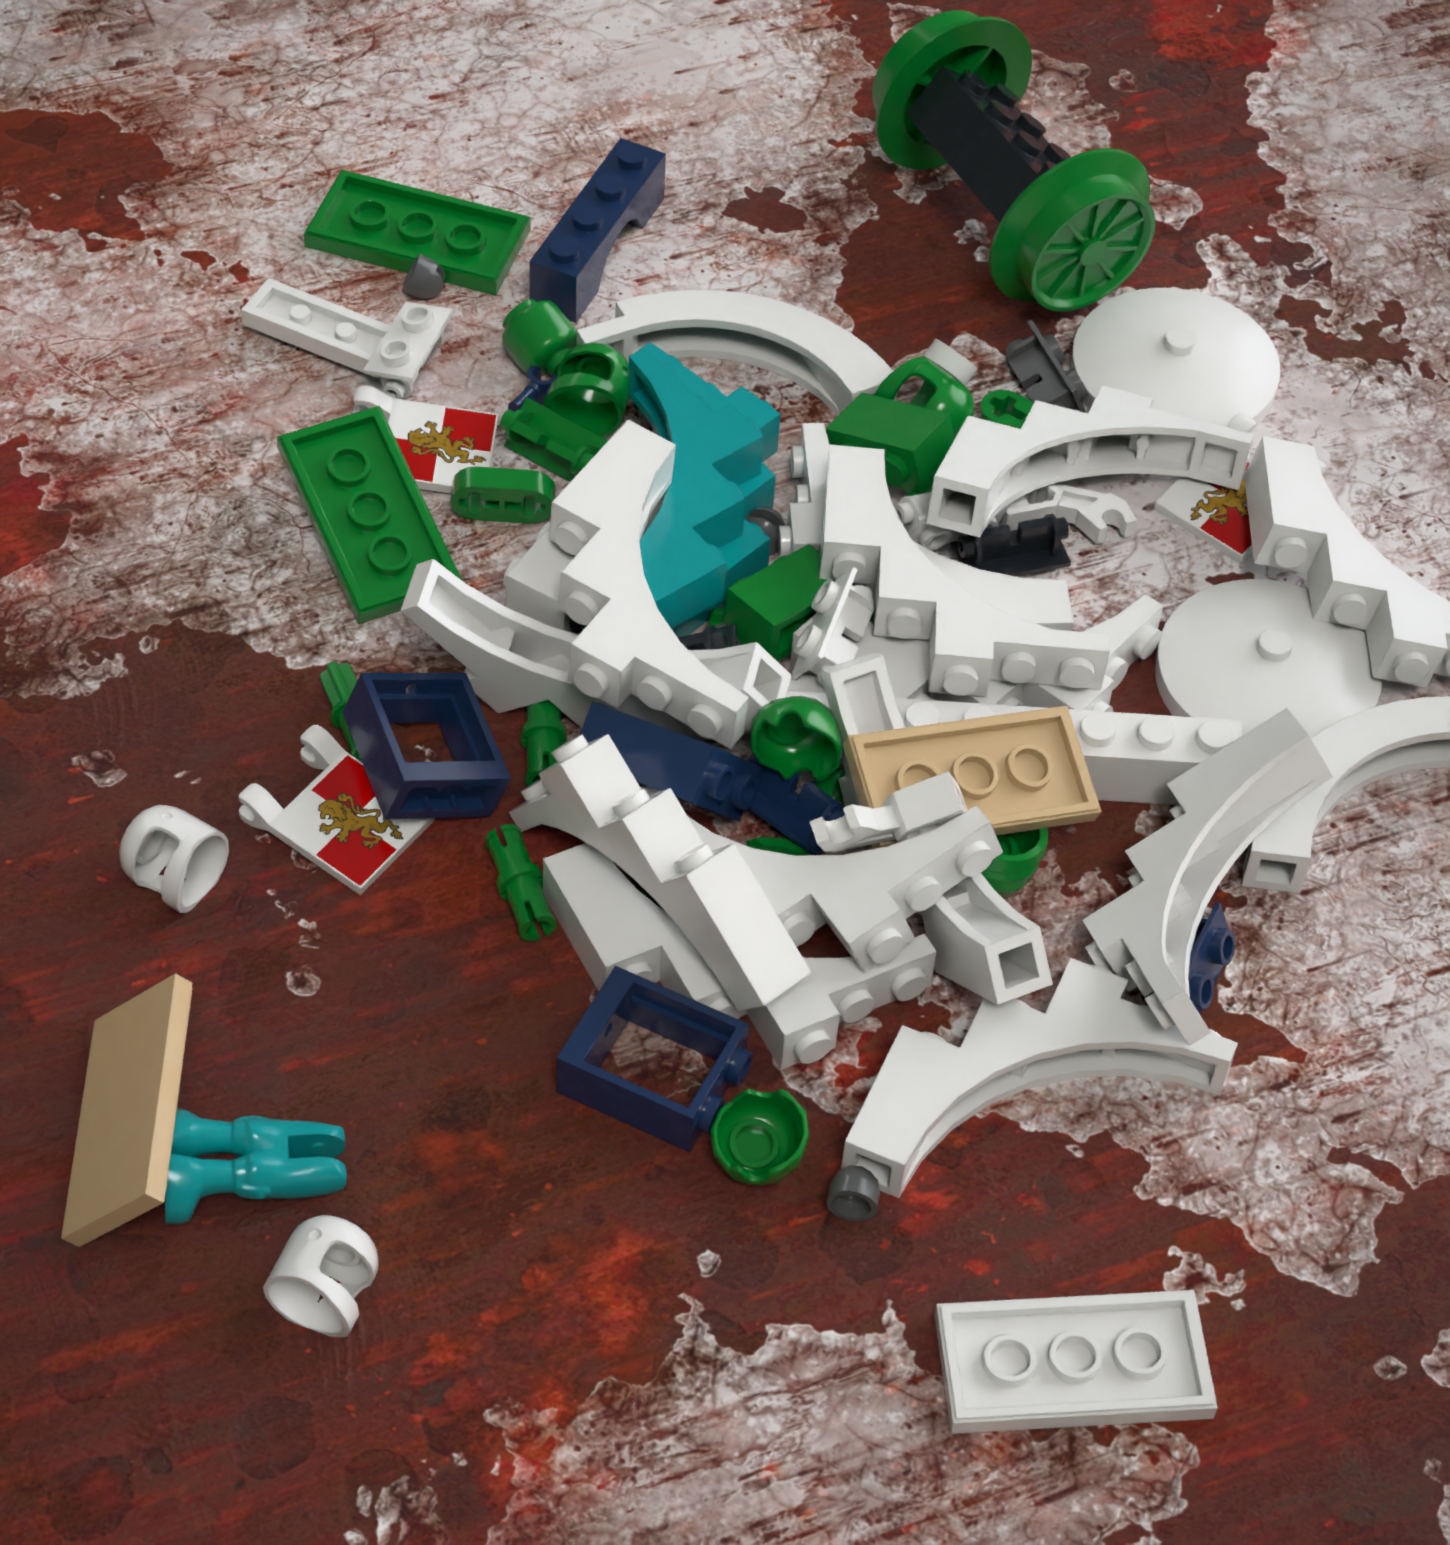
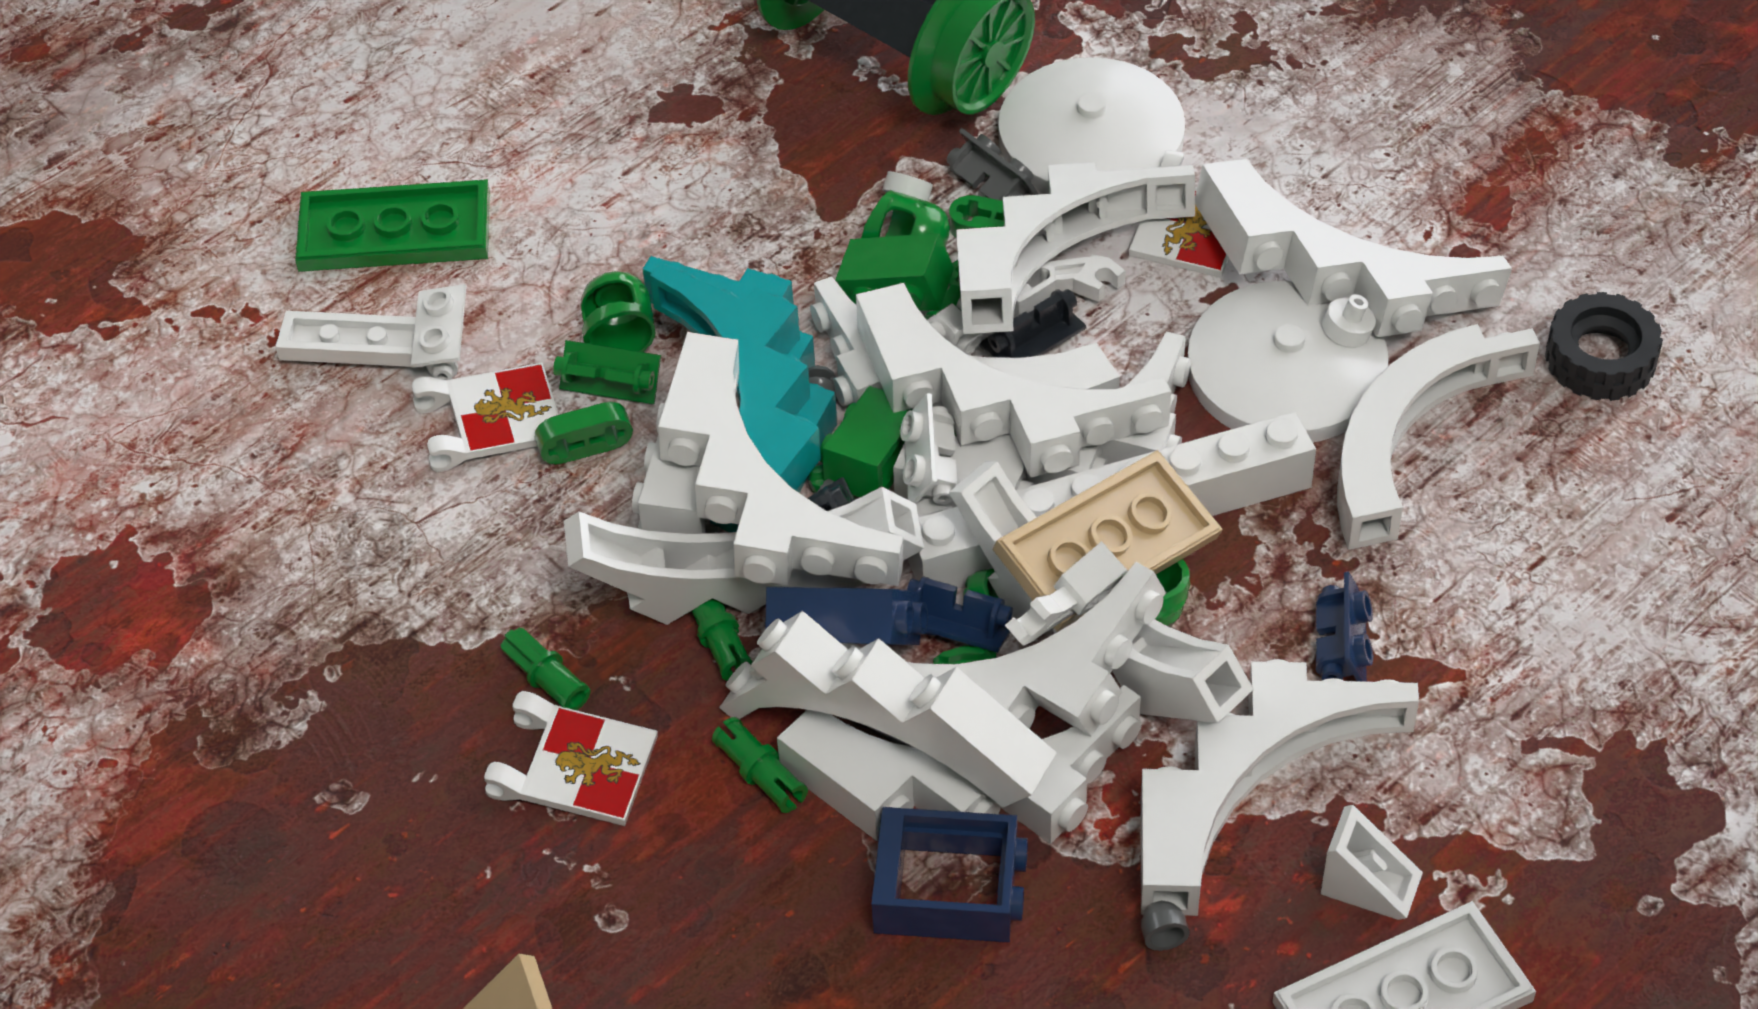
camera: 15 degrees left, 0 degrees up
white helmet [119,805,229,913] -> none
green tile [277,406,463,624] -> none
dark blue window [342,672,511,820] -> none
dark grey hinge [402,253,445,299] -> none
green head [502,299,577,377] -> none
dark blue hand [508,366,557,412] -> none
dark blue arch [530,138,666,323] -> none
white arch [576,290,897,416] -> none
green hair [710,1089,809,1186] -> none
green hair [750,696,842,782] -> none
white arch [1083,708,1333,1046] -> none
none -> white slope [1321,805,1423,920]
none -> white tile [1322,295,1376,348]

